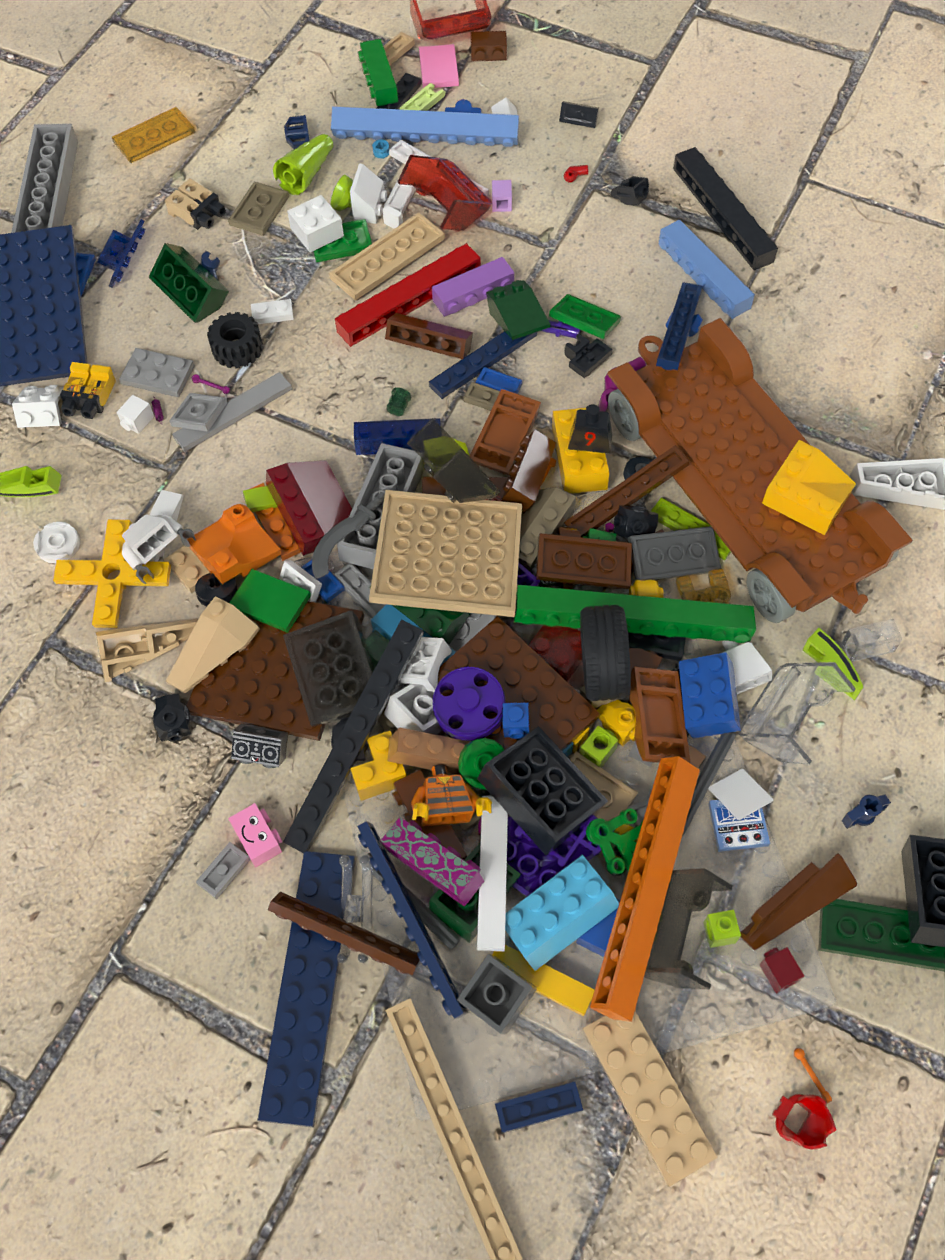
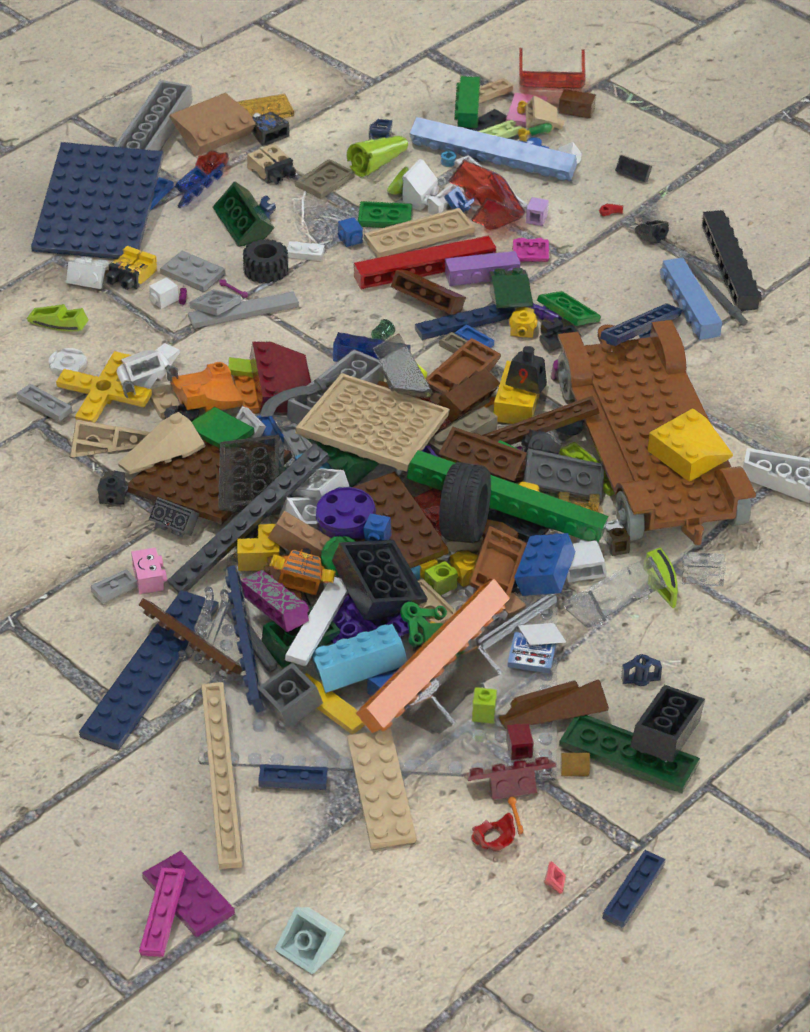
camera: 15 degrees right, 20 degrees down
white brick [287,195,344,252] -> none
none -> light grey plate [17,384,73,422]
none -> medium nougat slope [169,92,256,157]
none -> clear red piece [195,150,229,175]
none -> black torso [252,112,290,147]
none -> blue brick [338,217,363,247]
none -> bracket [444,186,475,213]
none -> dark red bracket [463,757,556,800]
none -> yellow hand [509,307,538,338]
none -> dark pink bracket [512,238,549,262]
none -> tan torso [517,96,564,142]
none -> coral slope [544,861,566,894]
none -> pearl gold piece [560,753,590,776]
none -> dark brown leg [603,519,630,556]
none -> dark grey bar [687,260,748,326]

